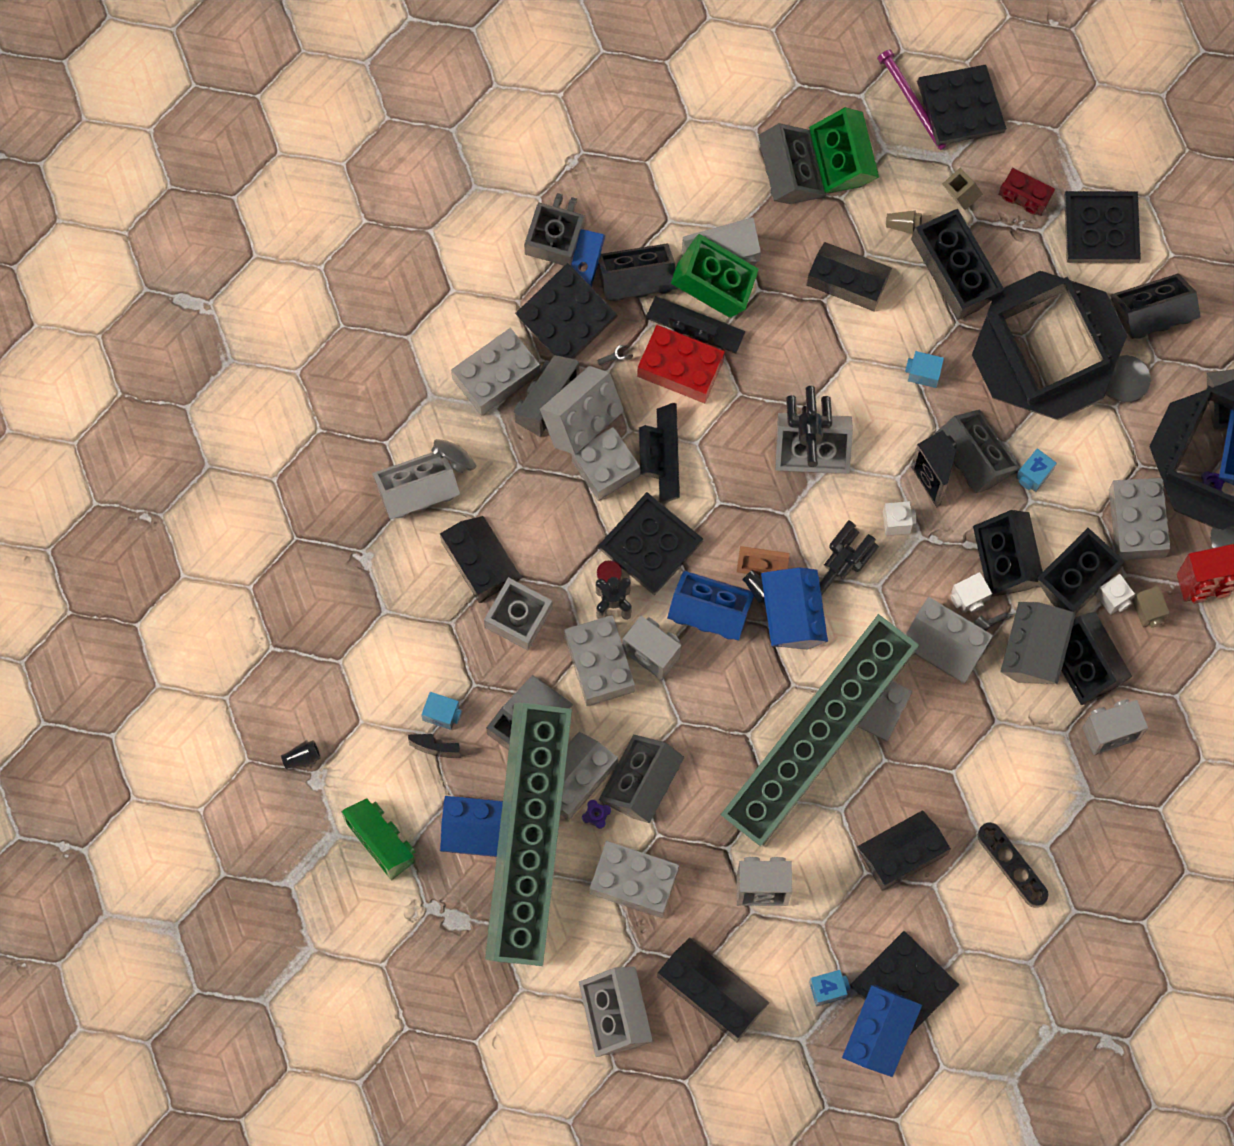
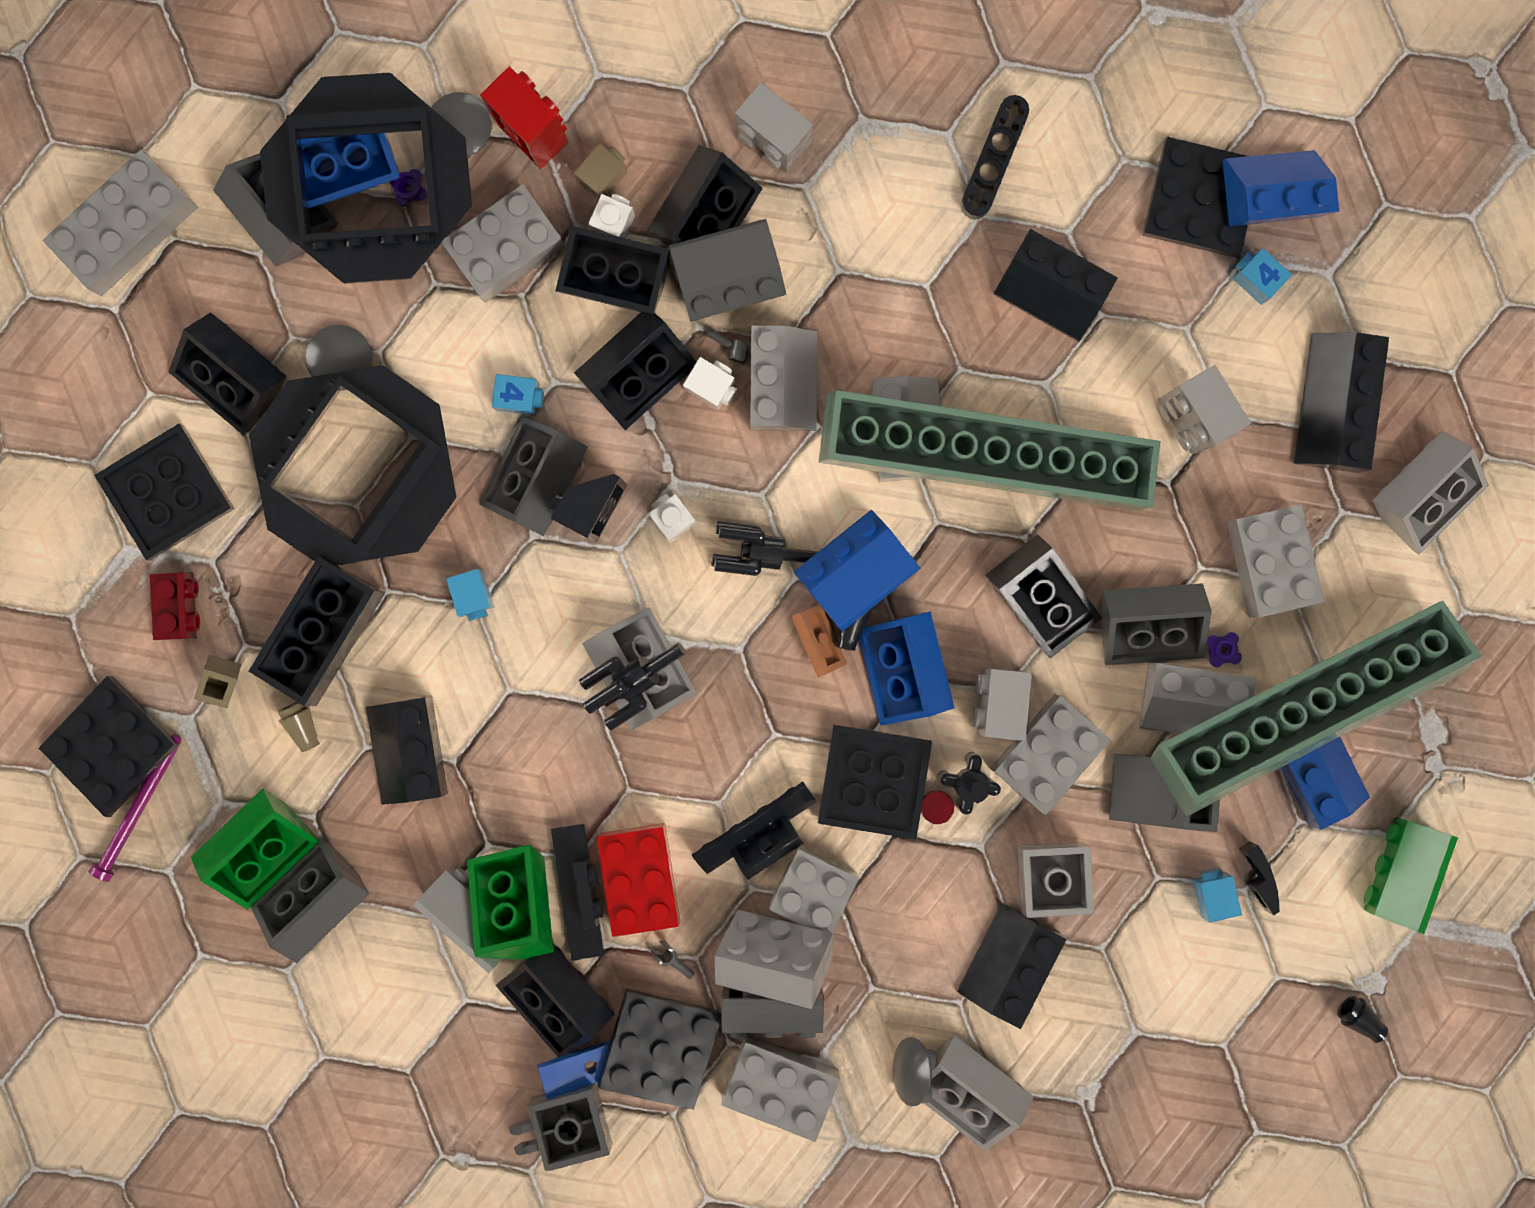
camera: 125 degrees left, 15 degrees up
none -> black slope [985,534,1102,658]

